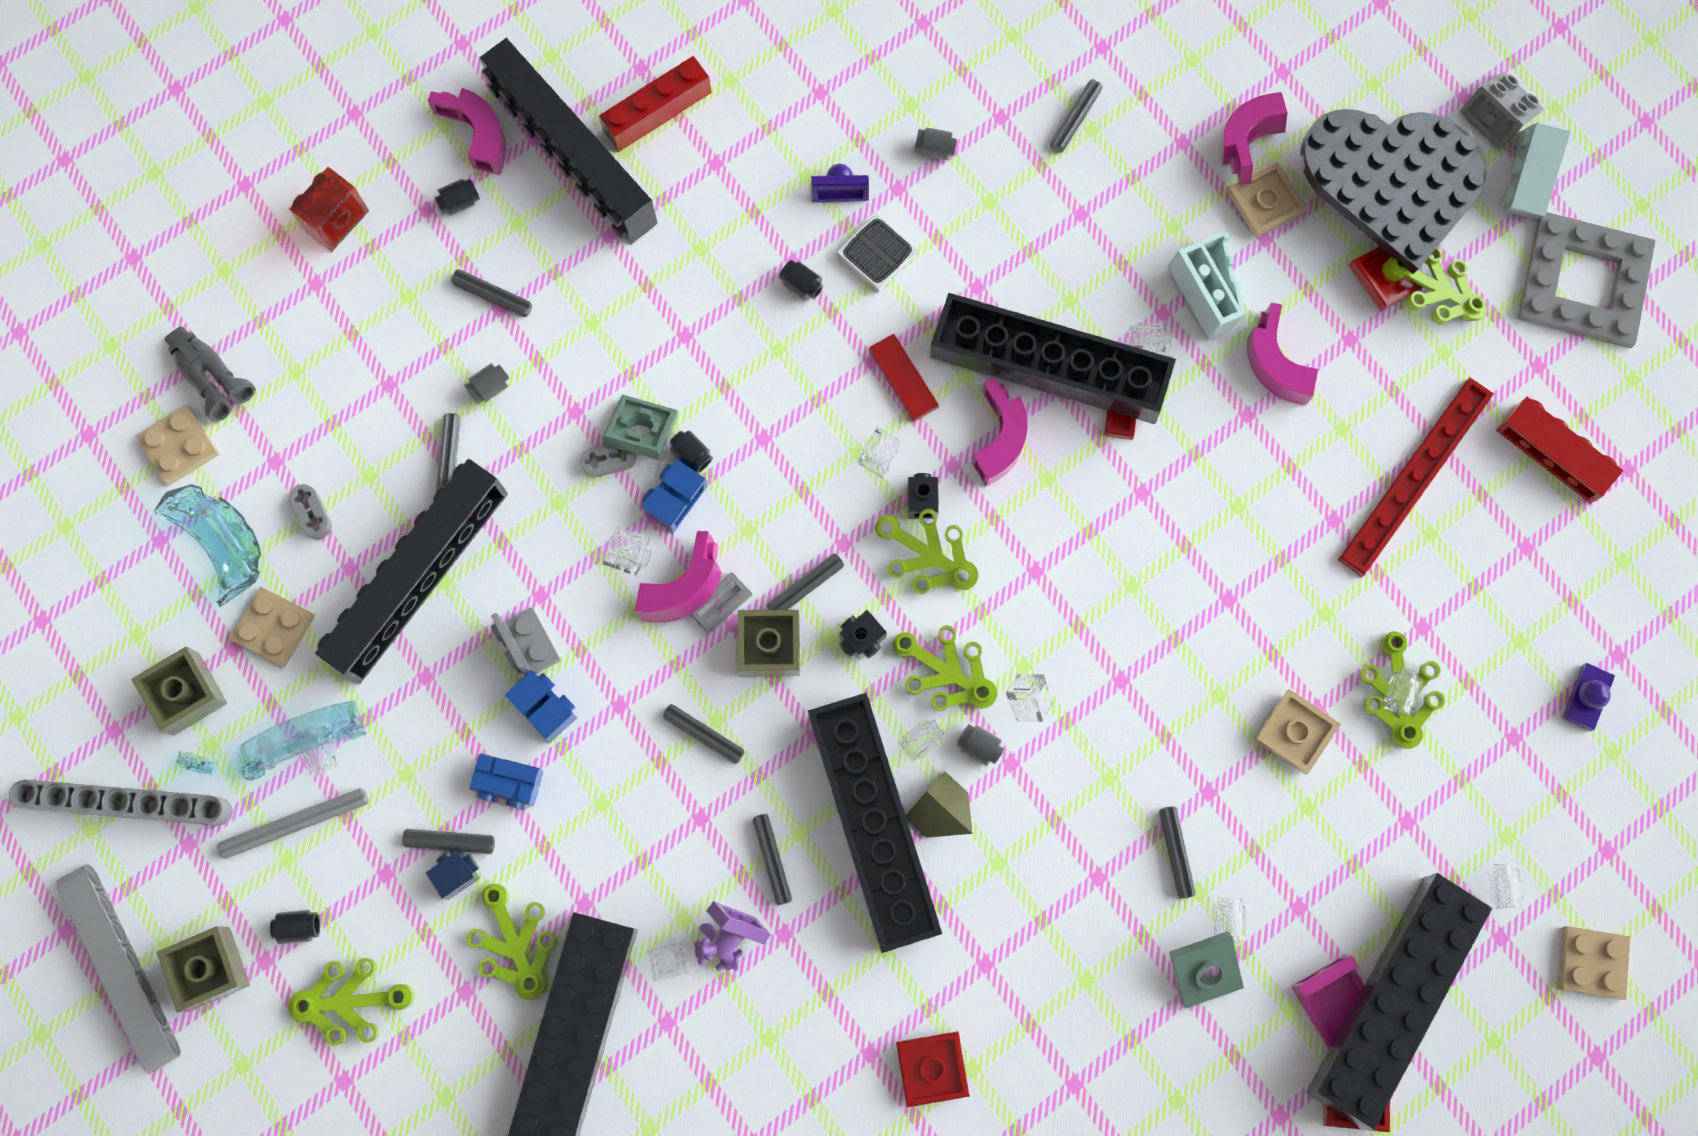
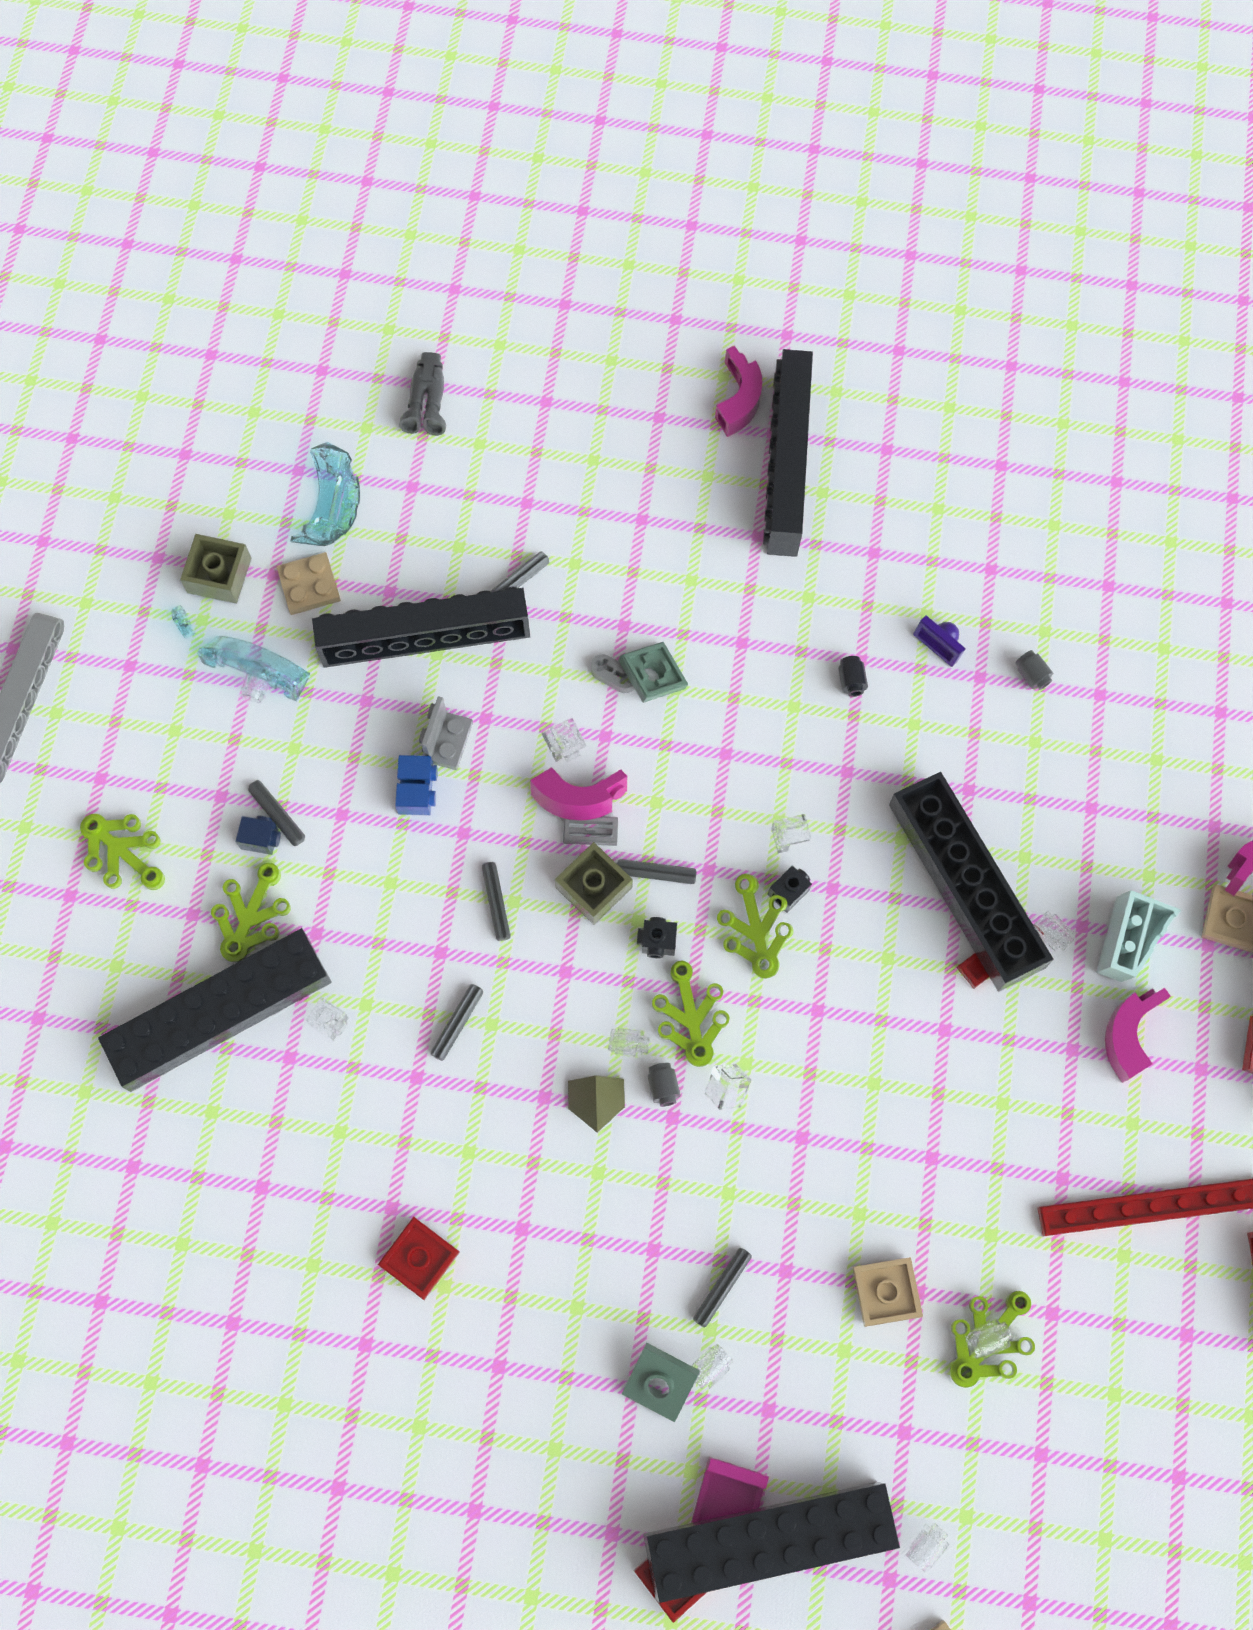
camera: 45 degrees right, 5 degrees down
light grey beam [9,779,233,826] -> none
tan plate [136,404,220,486] -> none
olive brick [156,926,250,1012] -> none
light grey axle [217,788,368,858] -> none
black brick [270,910,320,944] -> none
clear red brick [289,167,369,253] -> none
light grey beam [289,484,332,539] -> none
black brick [434,178,480,216] -> none
dark grey axle [451,269,533,317] -> none
dark grey brick [464,363,510,404] -> none
blue brick [469,753,544,810] -> none
red brick [598,55,712,152] -> none
blue piece [641,459,708,534] -> none
black brick [669,430,713,474] -> none
medium lavender piece [694,901,771,971] -> none
black brick [807,692,943,953] -> none
tile [837,213,918,292] -> none
red tile [869,333,939,422] -> none
dark pink arch [971,377,1028,487] -> none
dark grey axle [1050,79,1103,153] -> none
dark purple tile [1562,663,1616,731] -> none

